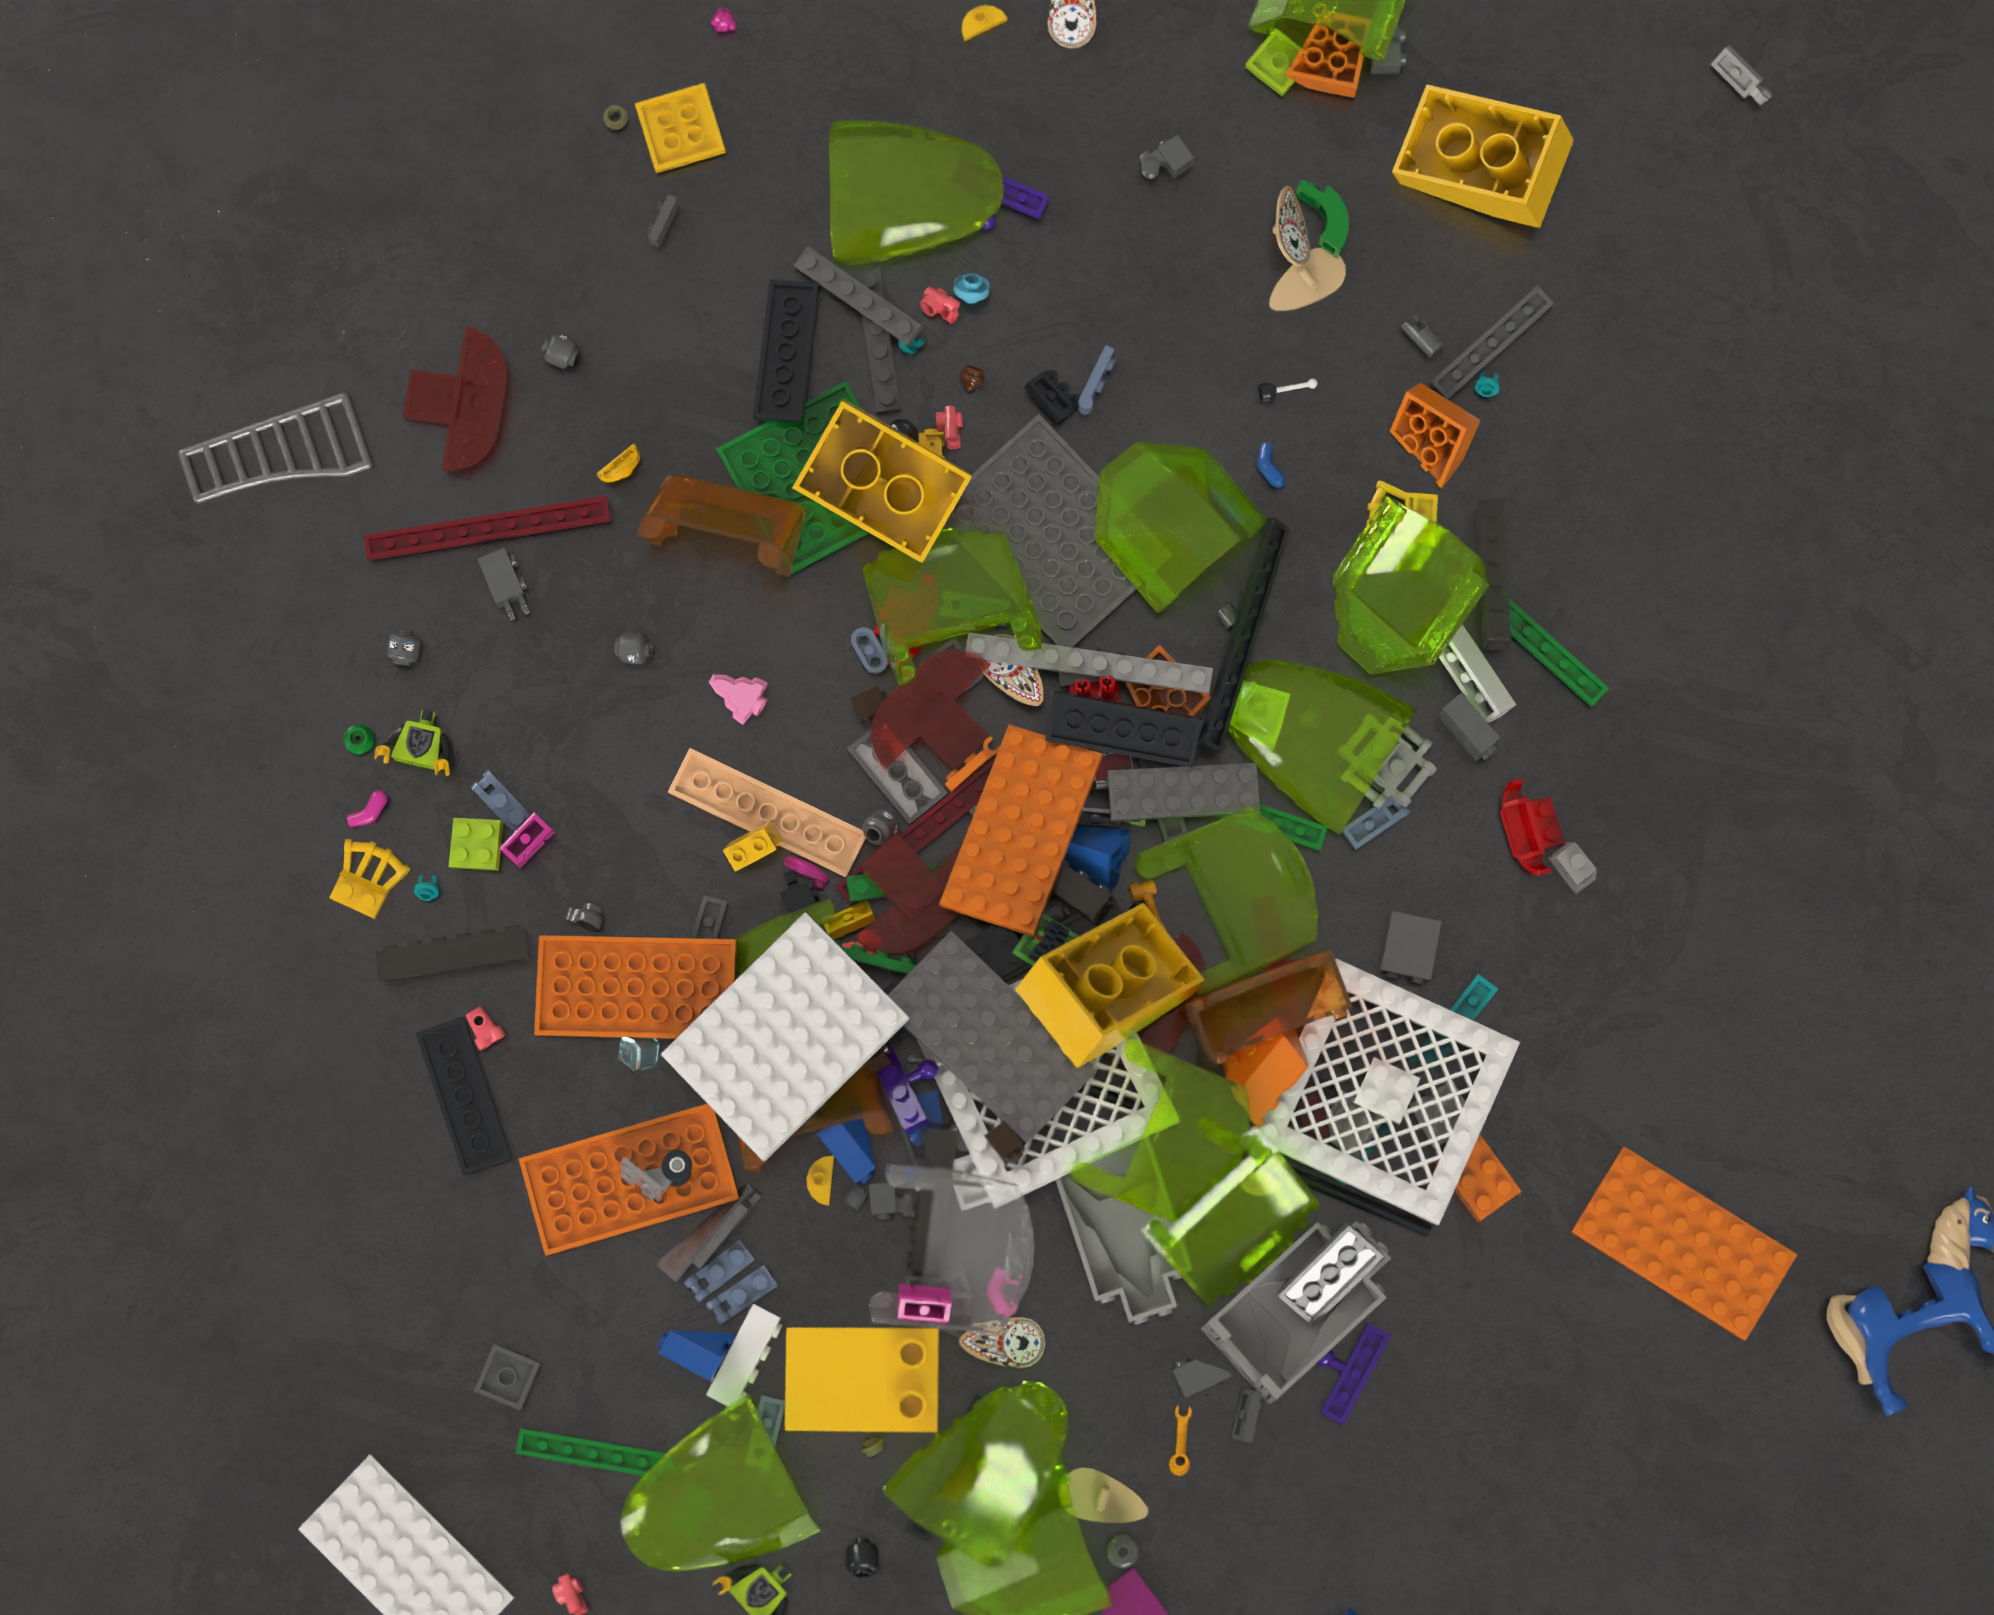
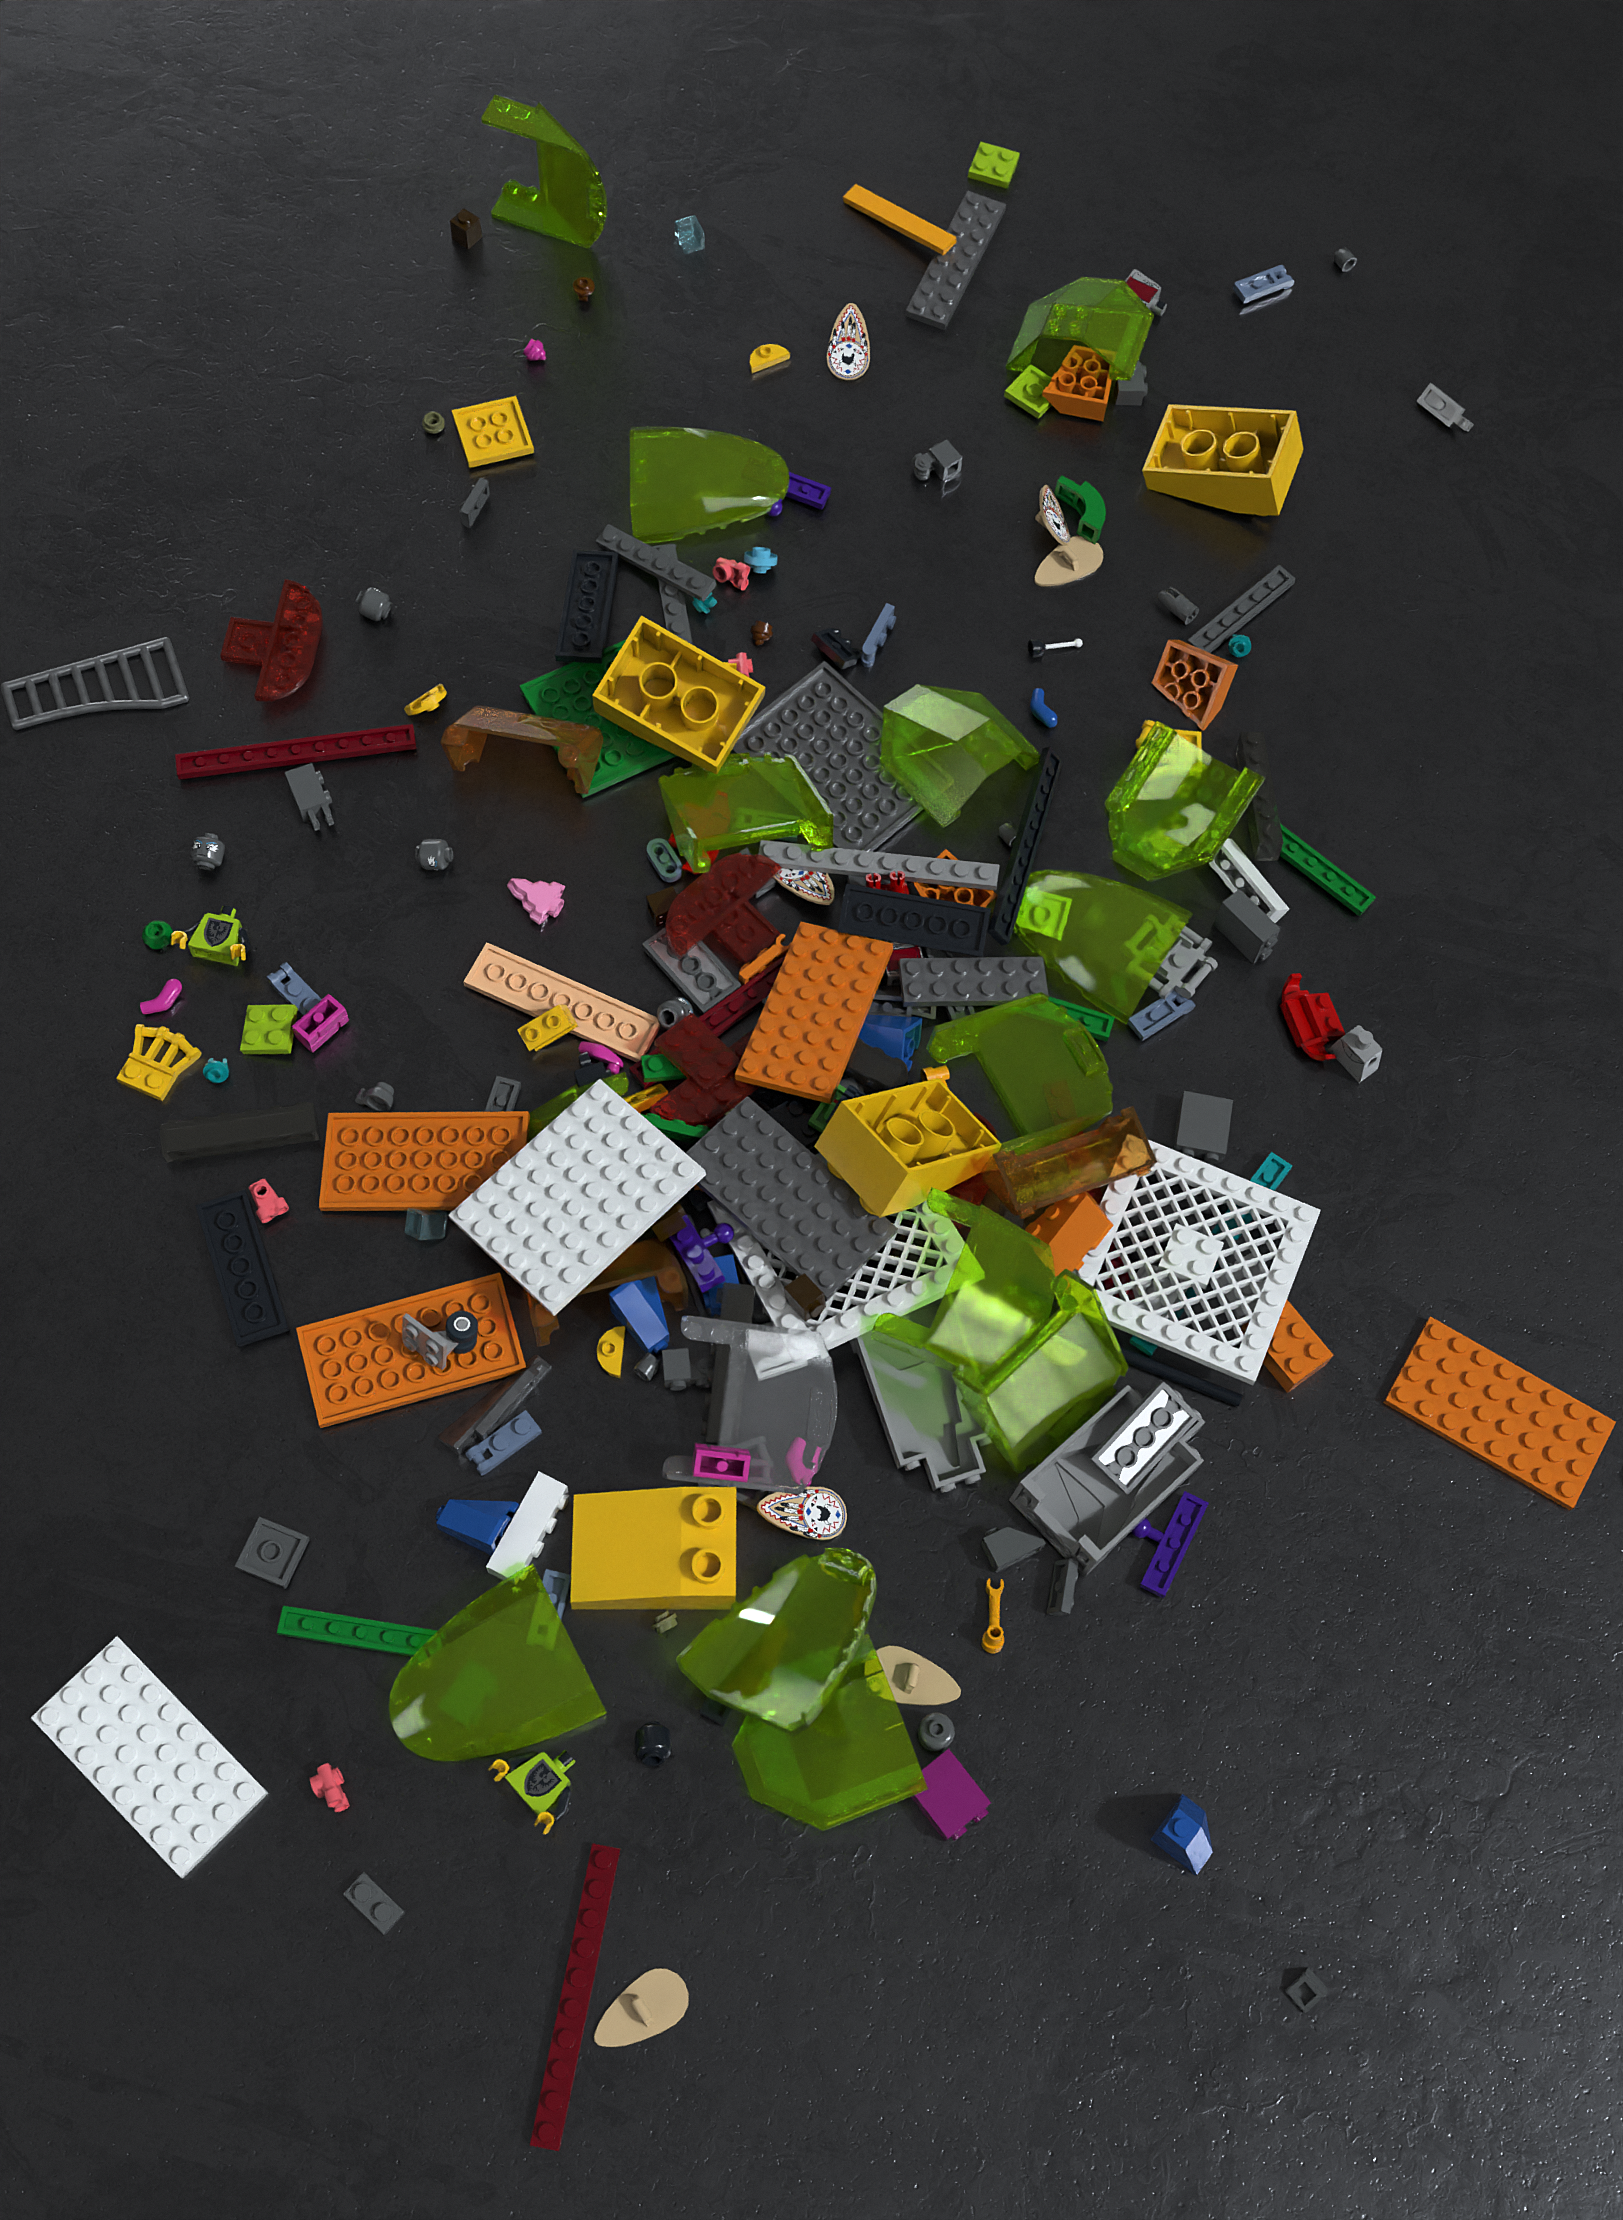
camera: 10 degrees left, 15 degrees down
sand blue plate [706,1265,778,1326] -> none

